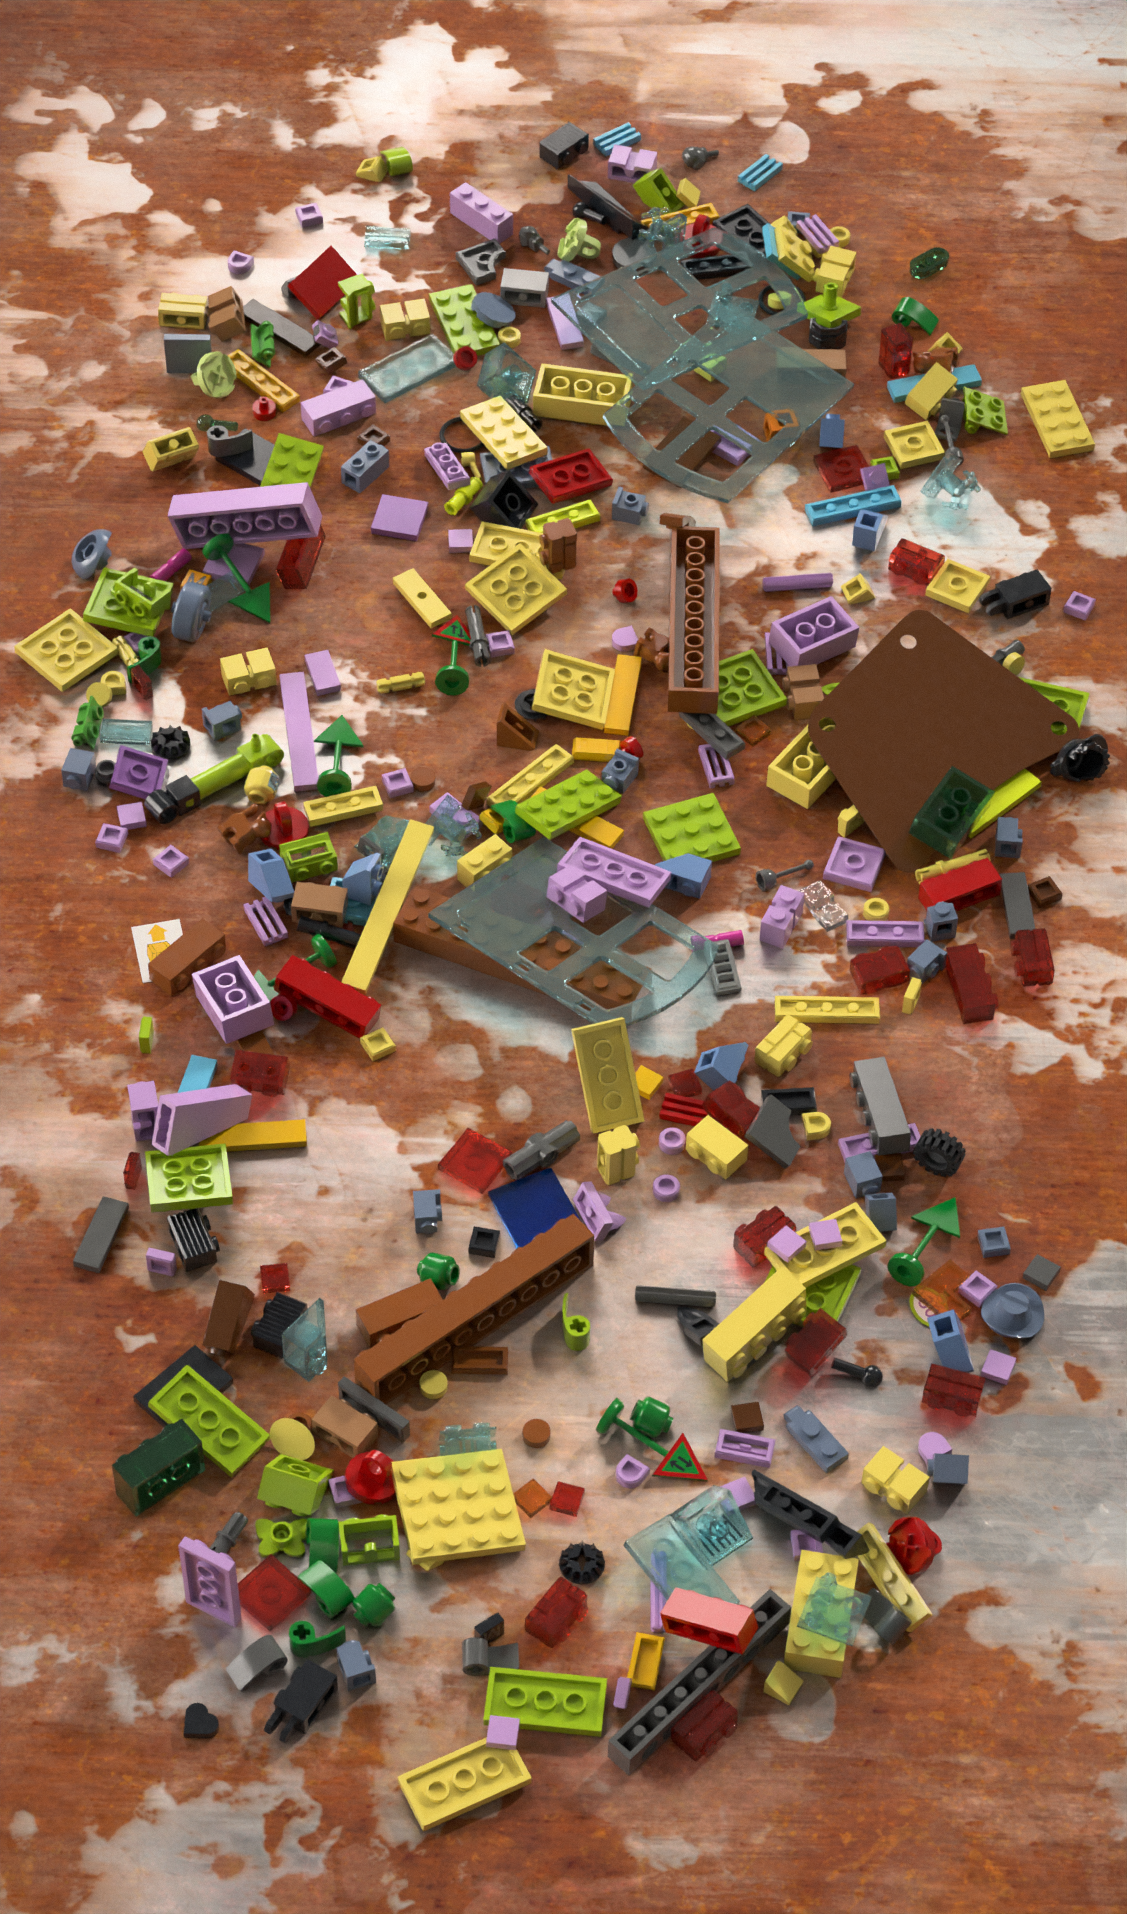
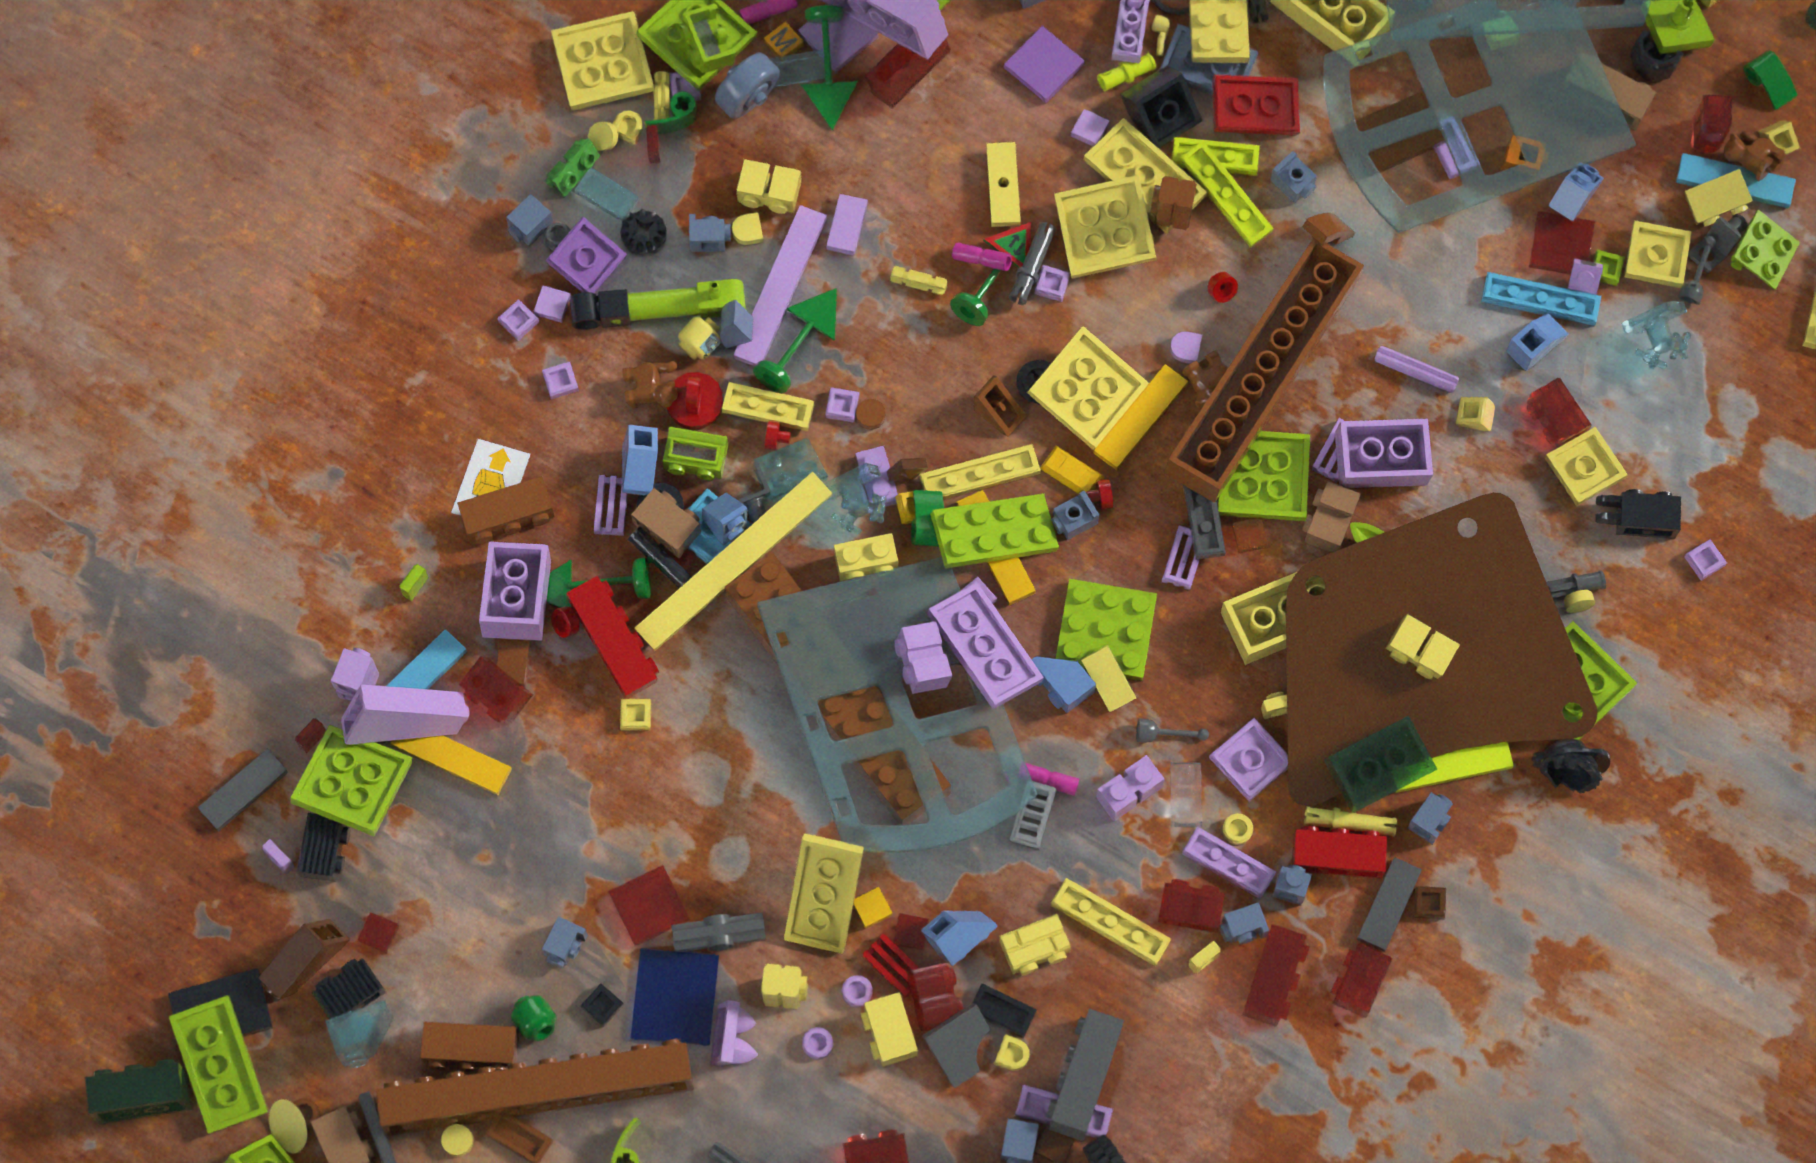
camera: 30 degrees right, 20 degrees up
none -> sand blue brick [720,299,753,348]
none -> light yellow tile [732,212,764,245]
none -> red tile [765,420,791,451]
none -> dark pink piece [952,242,1012,271]
none -> light yellow tile [1081,645,1136,712]
none -> neon yellow tile [1179,140,1274,248]
none -> light yellow piece [1385,614,1460,680]

